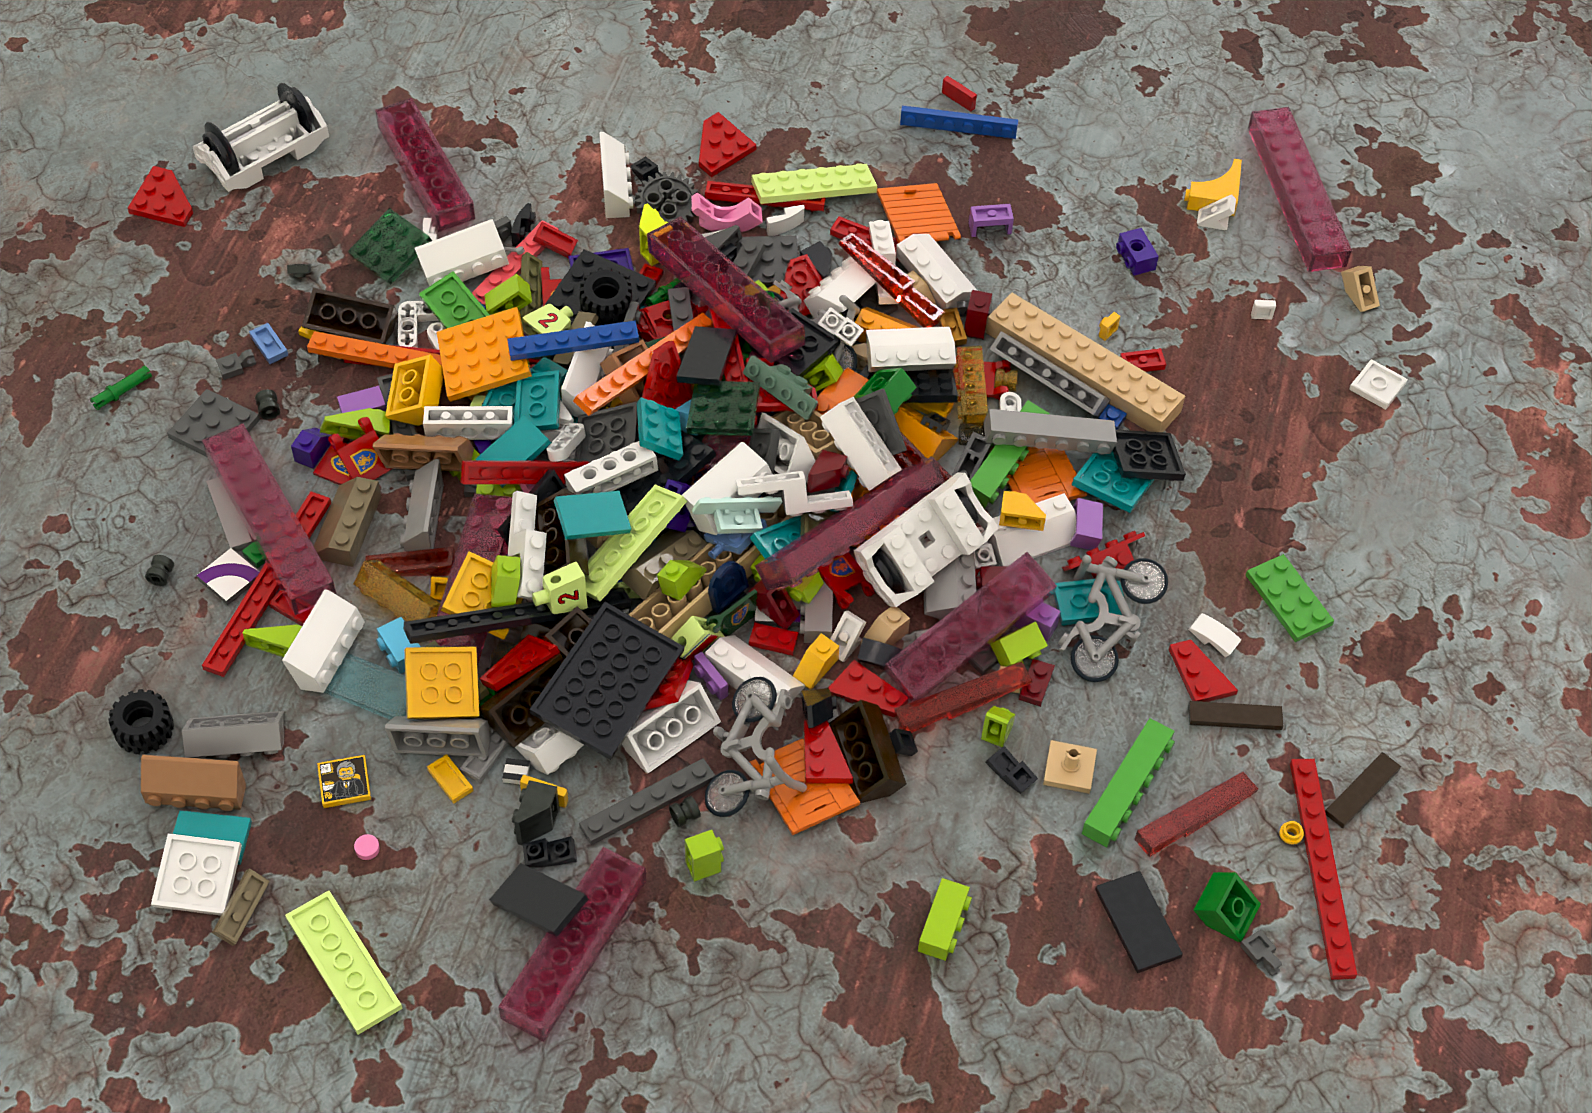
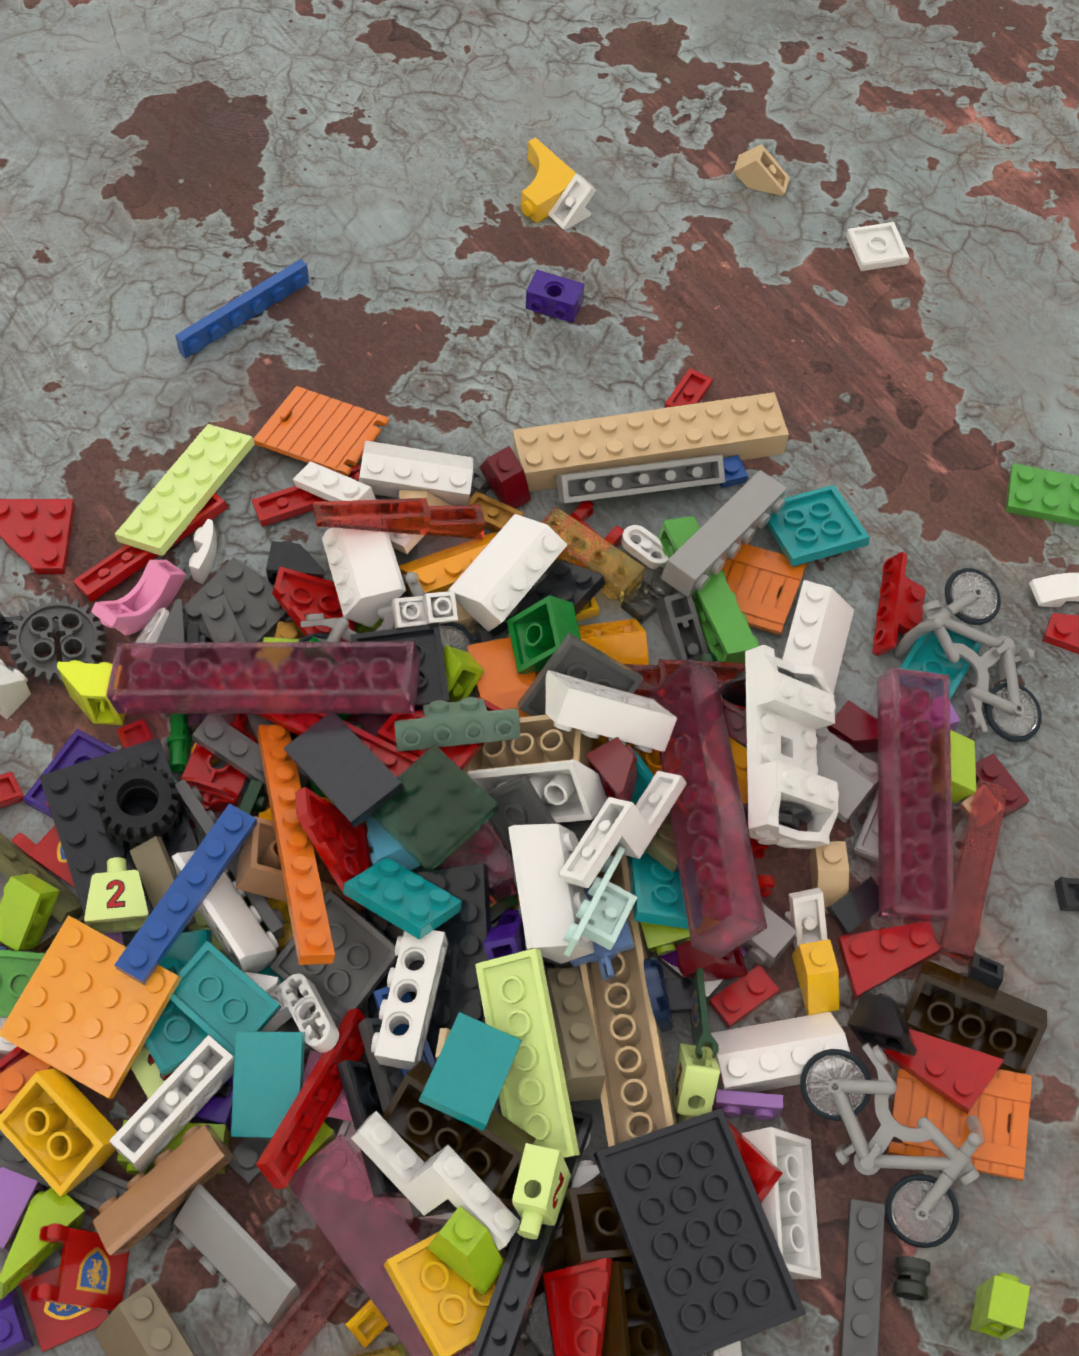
camera: 50 degrees left, 5 degrees up
lime slope [657,560,707,601] -> none
black tile [921,412,951,433] -> none
red tile [942,76,977,112] -> none
medium lavender panel [969,204,1014,237] -> none
lime slope [981,706,1015,747] -> none
clear yellow wheel [994,368,1018,391] -> none
yellow slope [999,491,1046,531] -> none
medium lavender panel [1070,498,1103,550] -> none
yellow plate [1099,312,1121,341] -> none
black plate [1112,430,1186,481] -> none
clear pink brick [1248,107,1352,272] -> none
white tile [1251,300,1276,320] -> none

